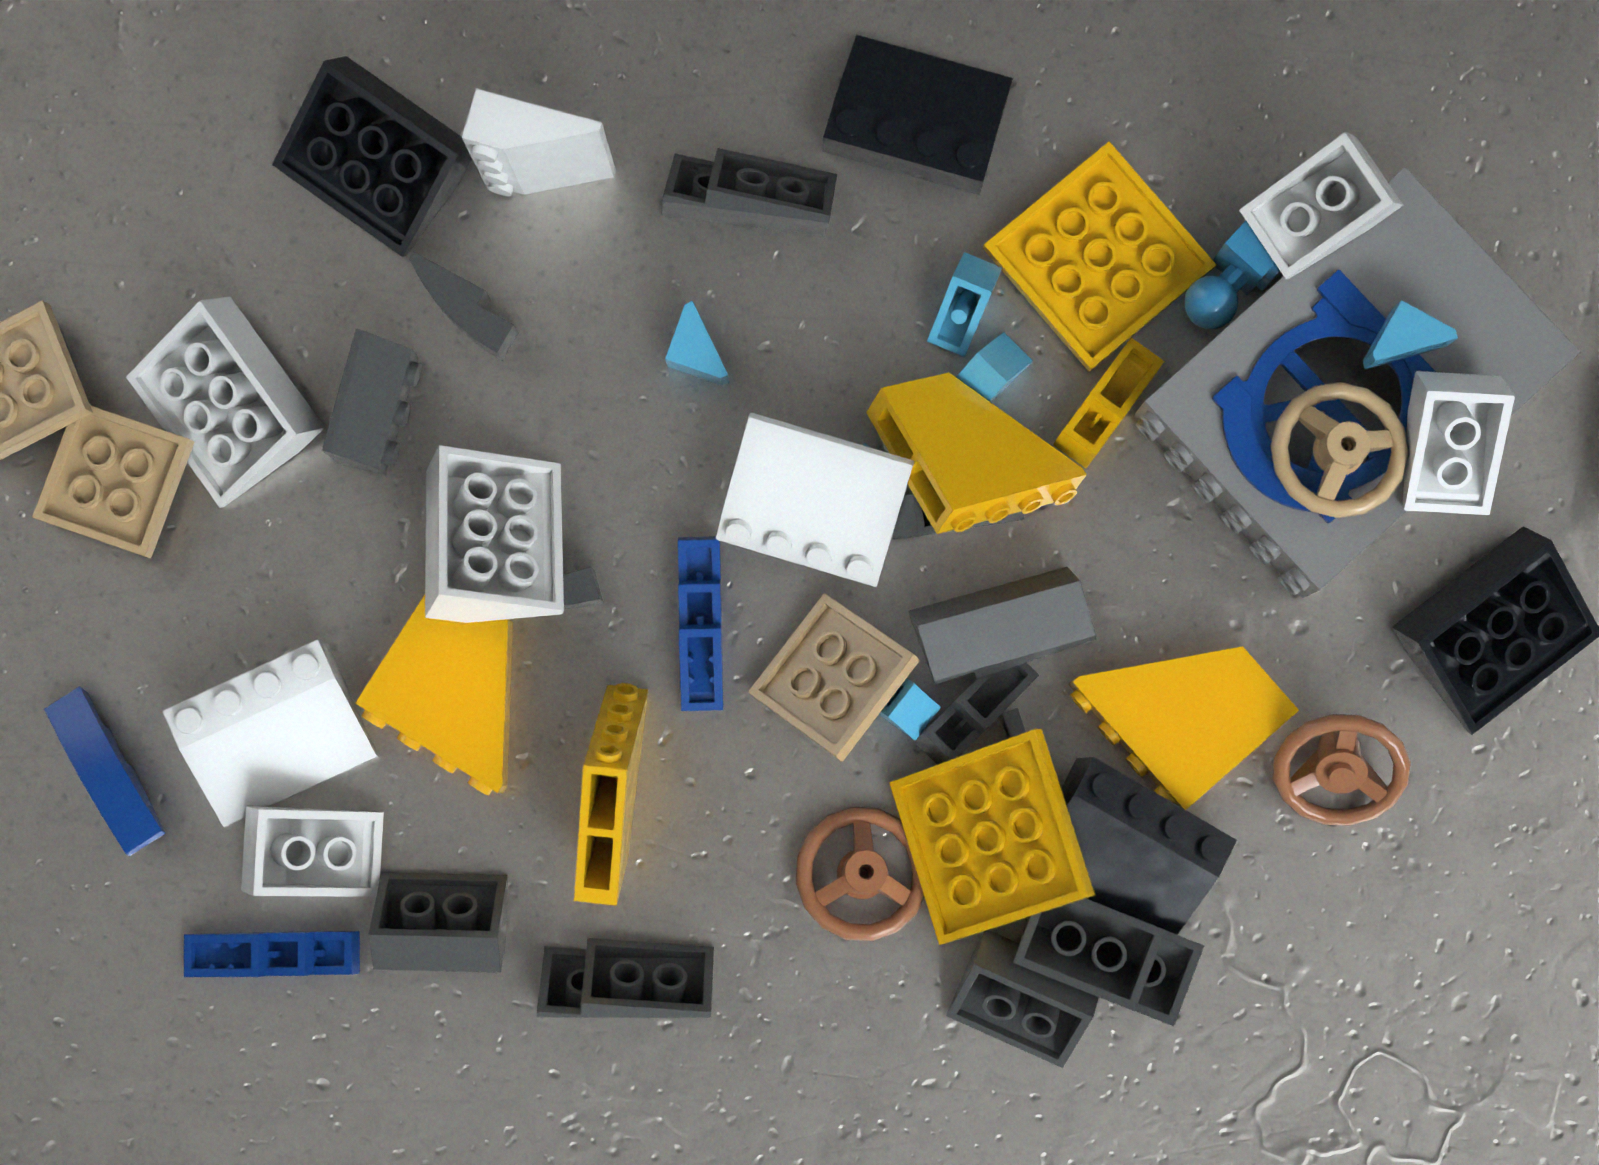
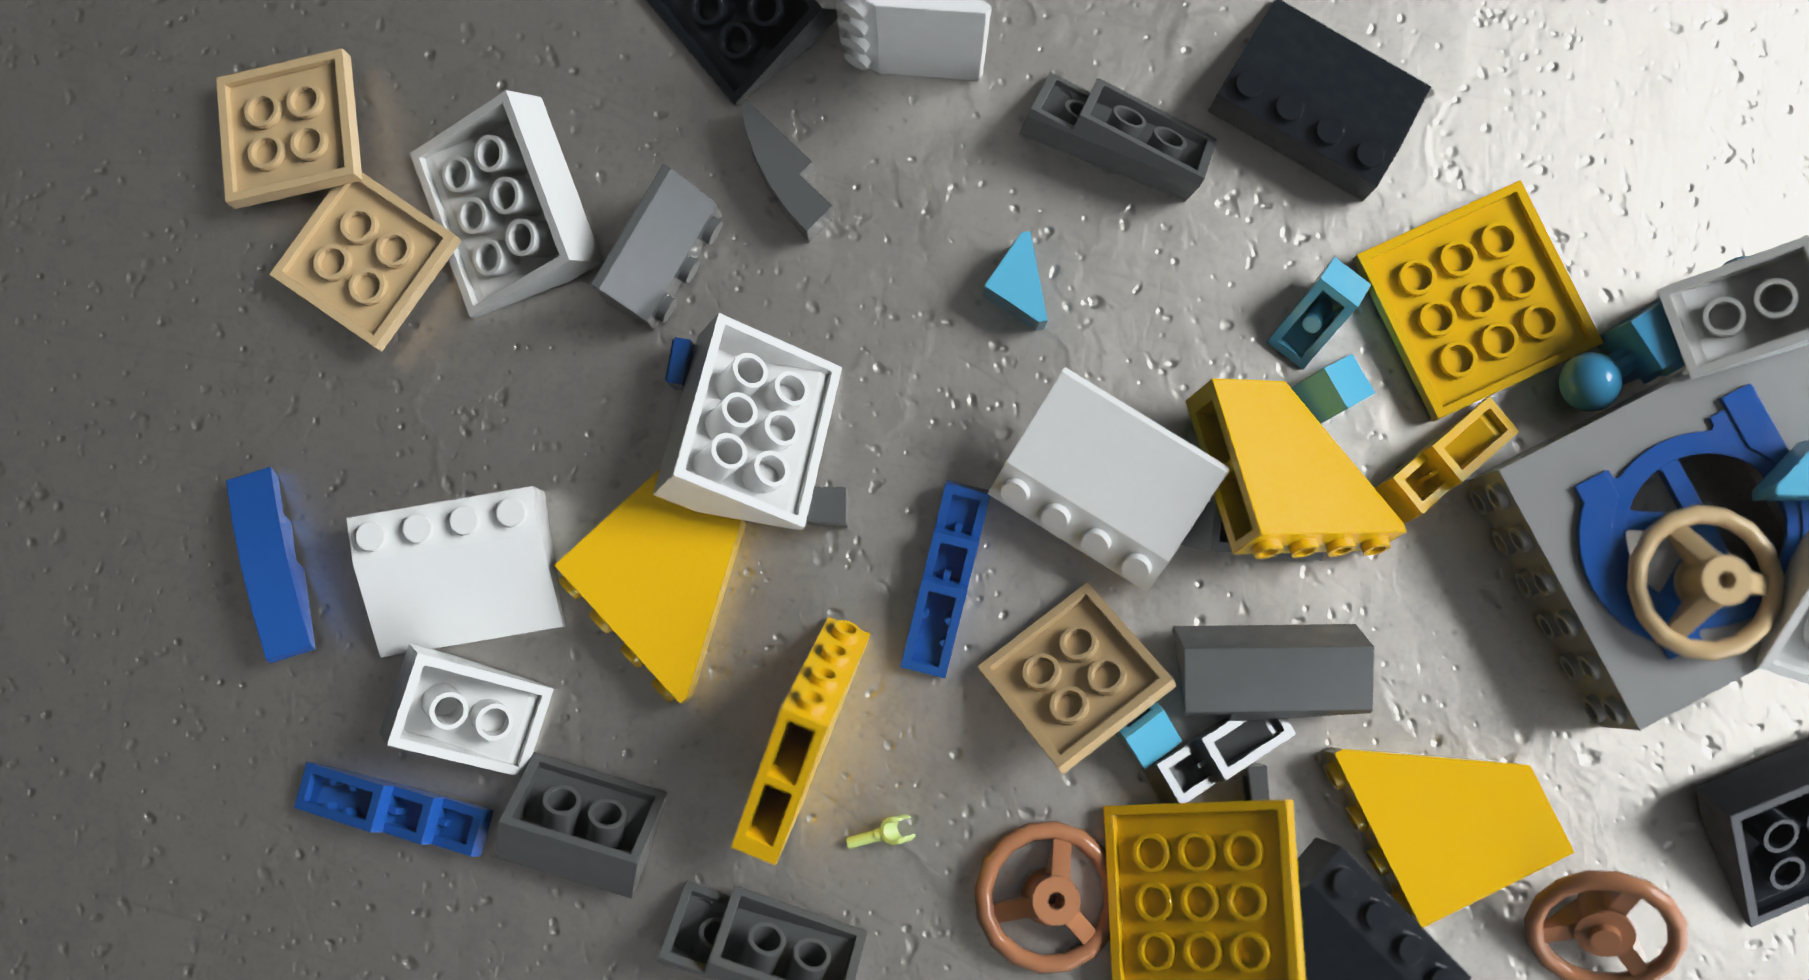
camera: 15 degrees right, 0 degrees up
none -> blue tile [665,337,695,391]
none -> yellowish green hand [846,814,915,849]

